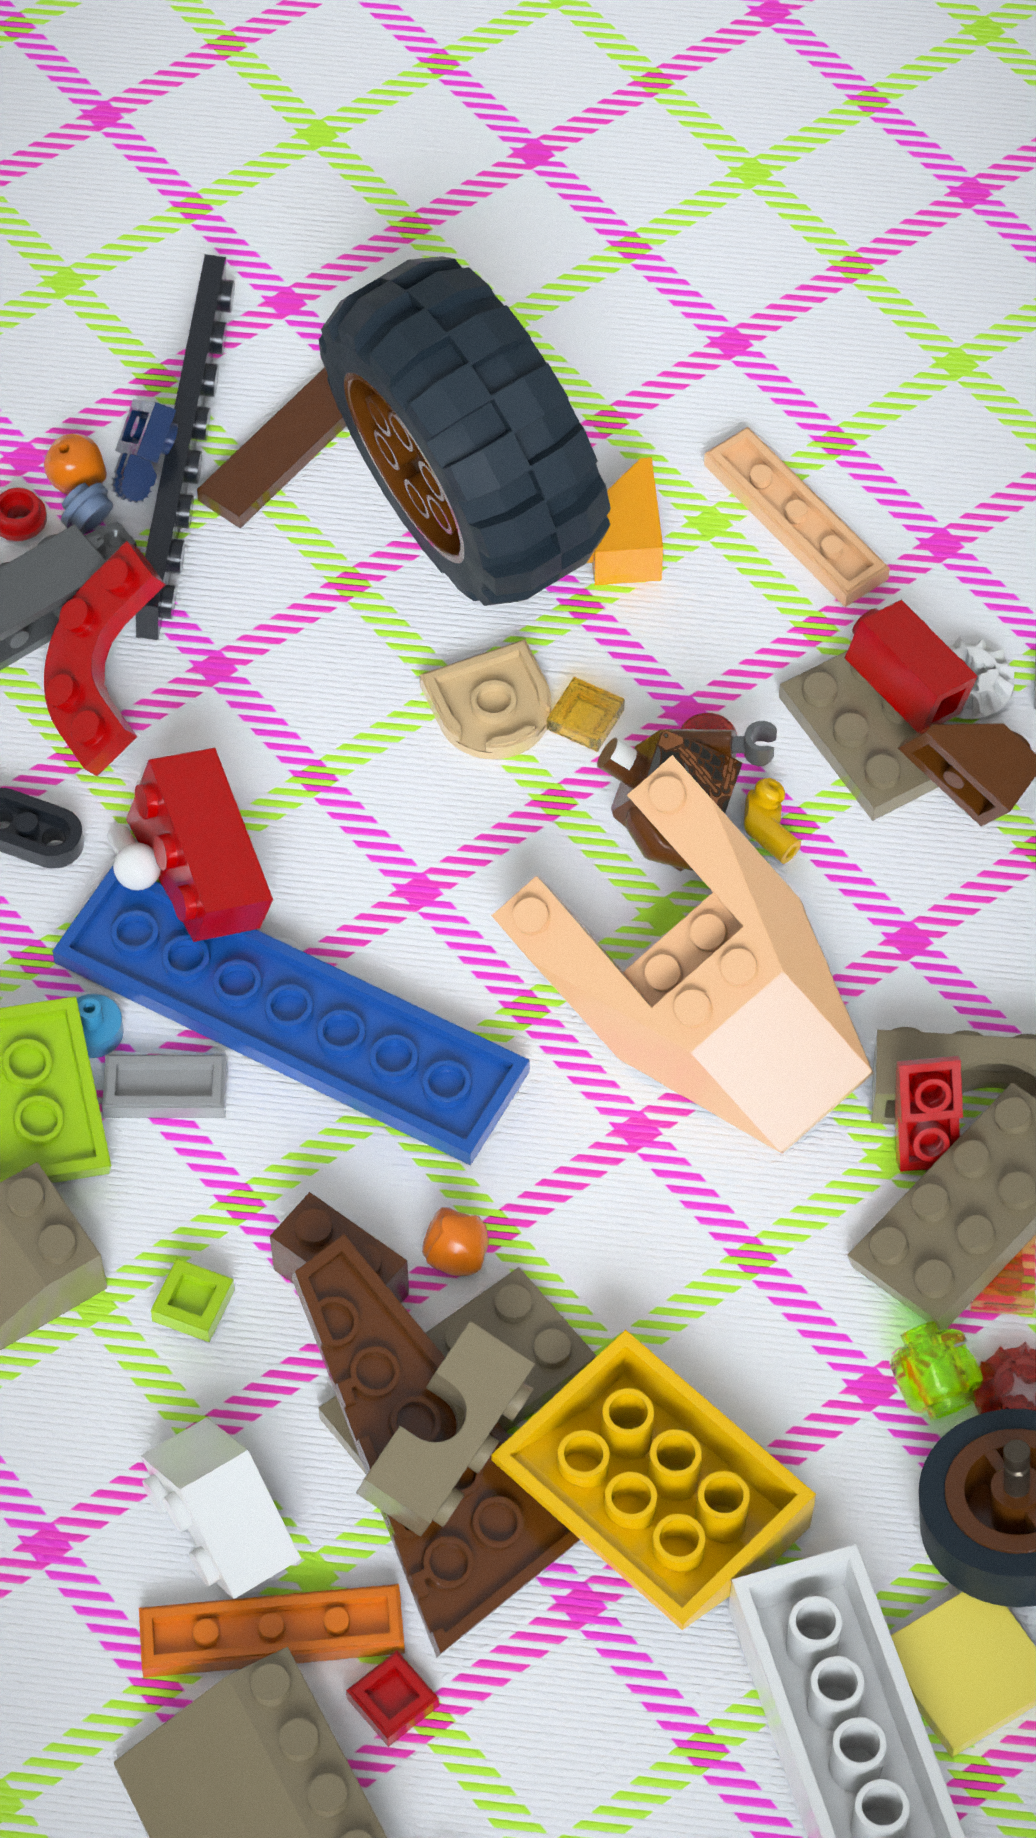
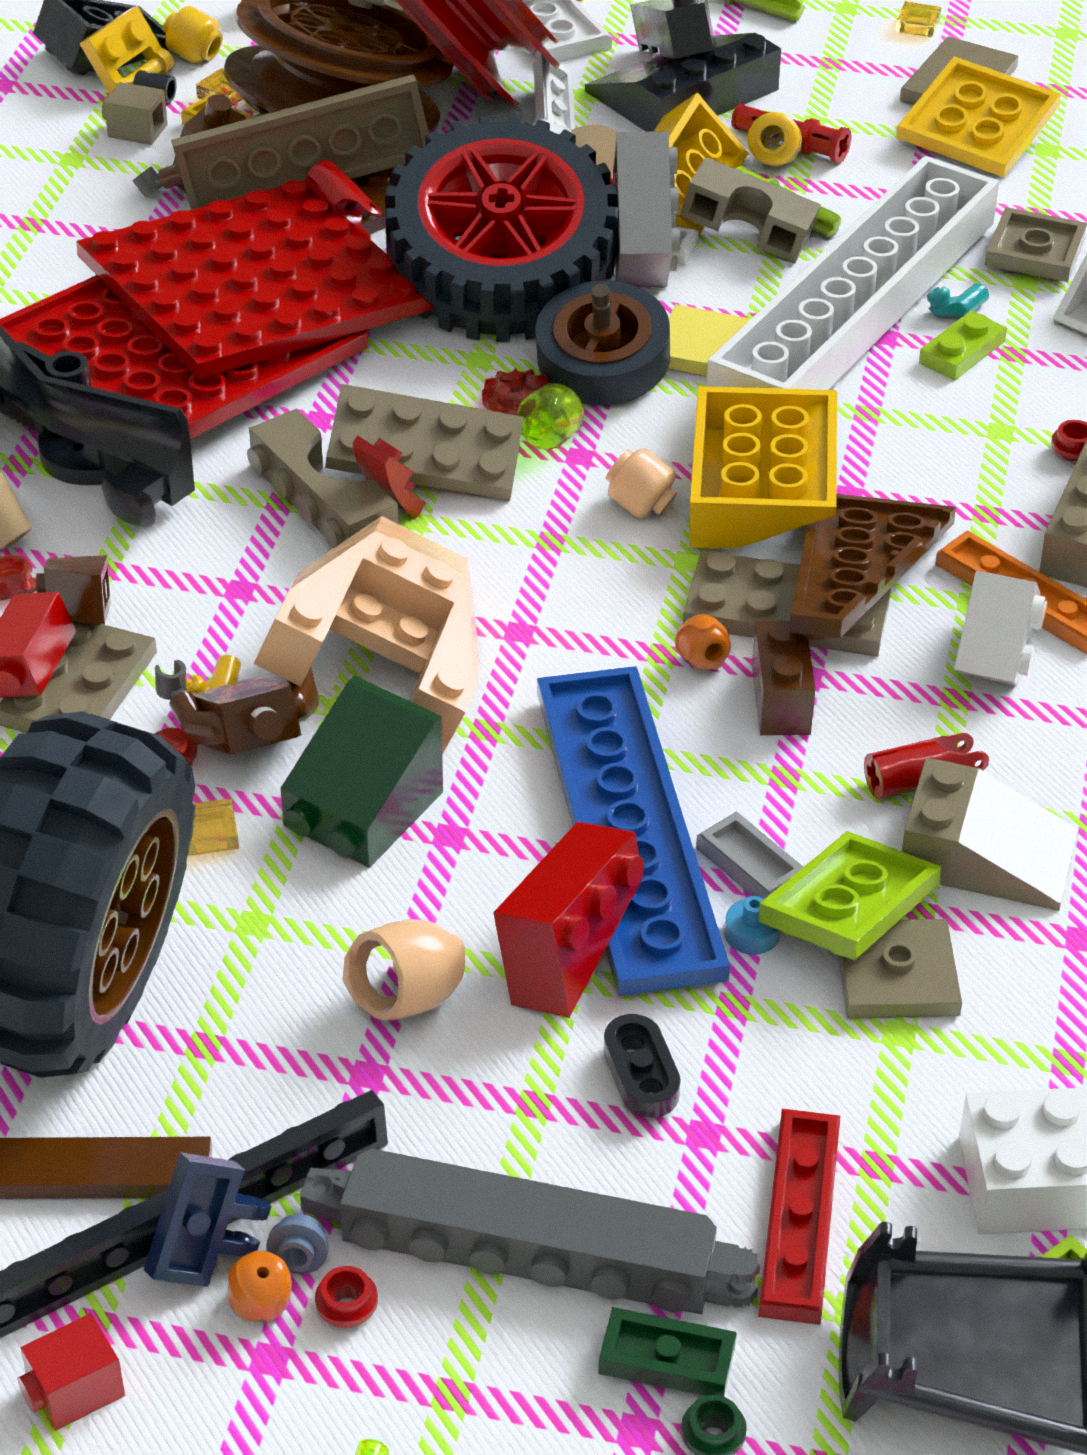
camera: 130 degrees left, 15 degrees down
red plate [44,541,166,776] -> none
white bar [107,824,161,890] -> none
lime plate [150,1258,235,1343] -> none
red tile [346,1651,439,1747] -> none
dark tan arch [356,1321,535,1537] -> none
tan tile [419,639,551,759] -> none
none -> red brick [17,1313,126,1431]
none -> dark green slope [280,676,443,868]
none -> light nougat piece [342,919,466,1021]
none -> light nougat head [605,448,677,519]
none -> red piece [864,733,990,799]

